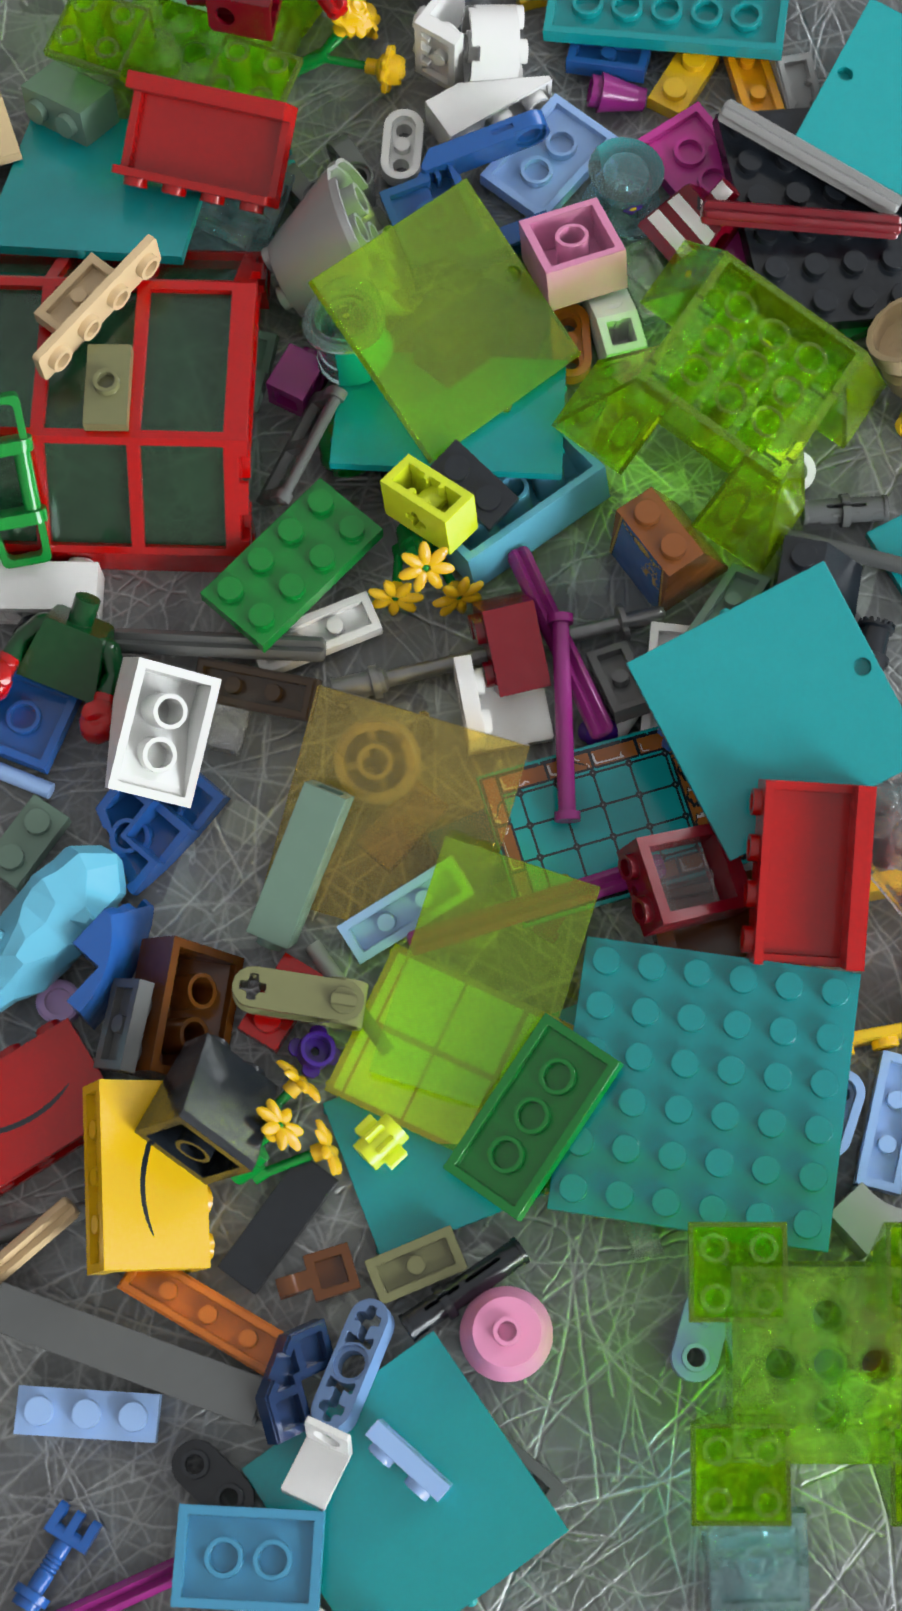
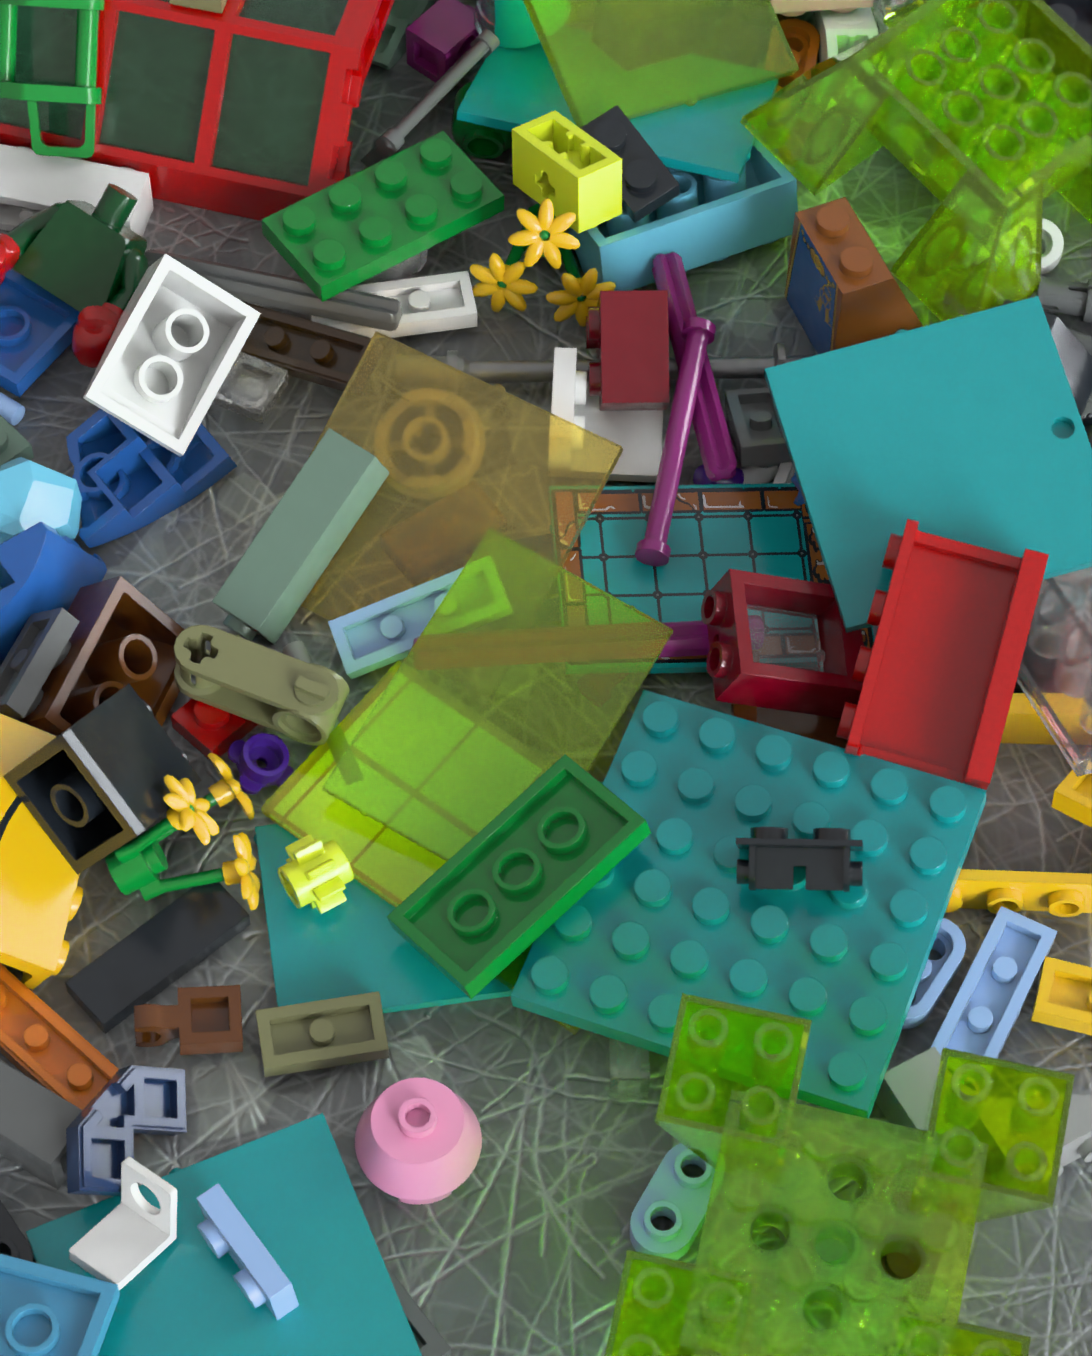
camera: 10 degrees right, 15 degrees down
medium blue beam [311,1298,395,1433] -> none
black pin [398,1237,530,1342] -> none
none -> black hinge [736,827,863,892]

